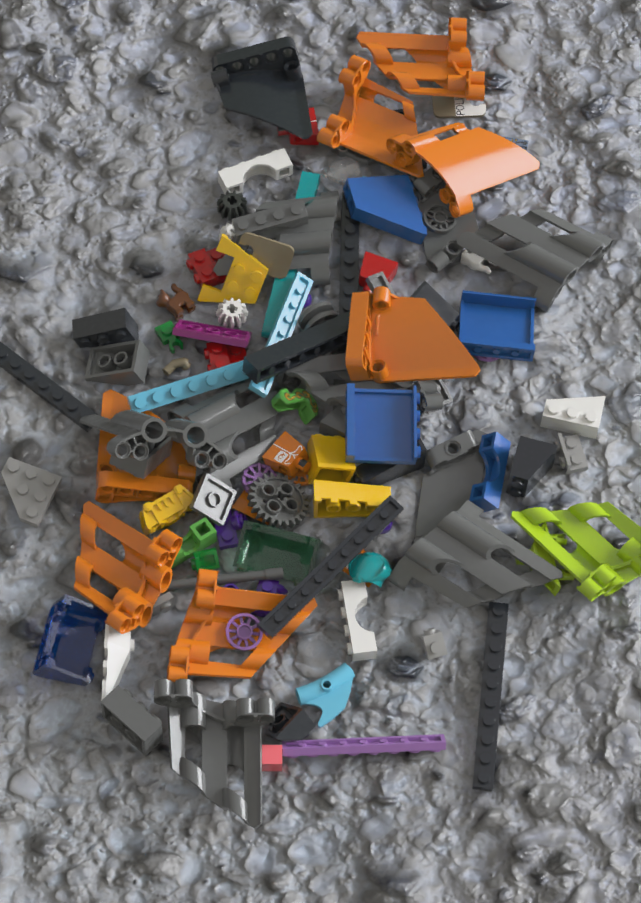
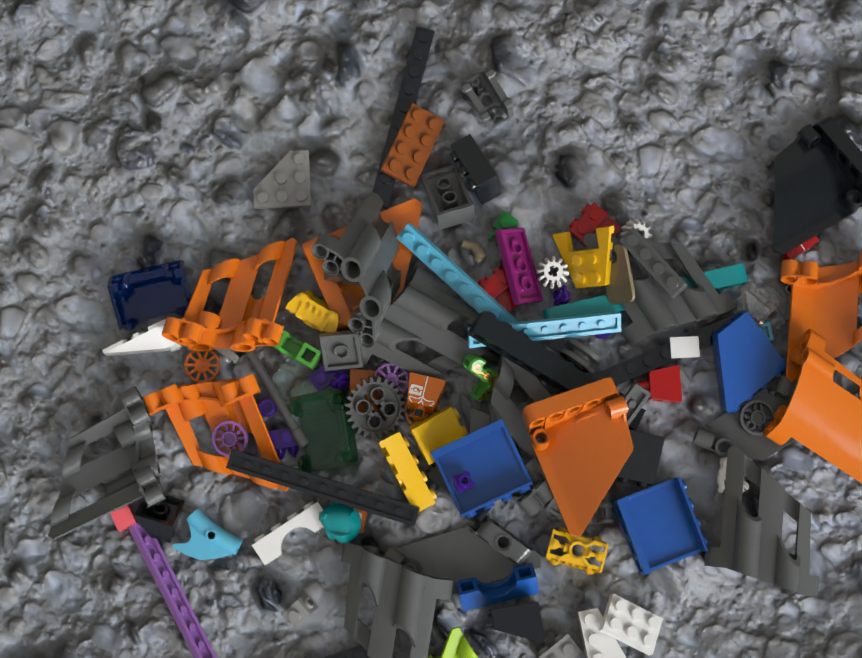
camera: 65 degrees right, 20 degrees up
dark grey brick [101,685,163,756] -> none
reddish brown animal [156,283,196,322] -> none
green bracket [190,547,220,574] -> none
pearl dark grey gear [217,190,247,221] -> none
white arch [218,148,293,195] -> none
none -> orange wheel [184,350,221,383]
none -> dark orange plate [380,103,445,188]
none -> dark purple plate [452,471,475,493]
none -> dark grey piece [460,68,514,131]
none -> yellow piece [545,527,609,575]
none -> dark purple plate [553,285,571,306]
none -> white plate [599,594,663,655]
none -> white sticker [670,336,700,358]

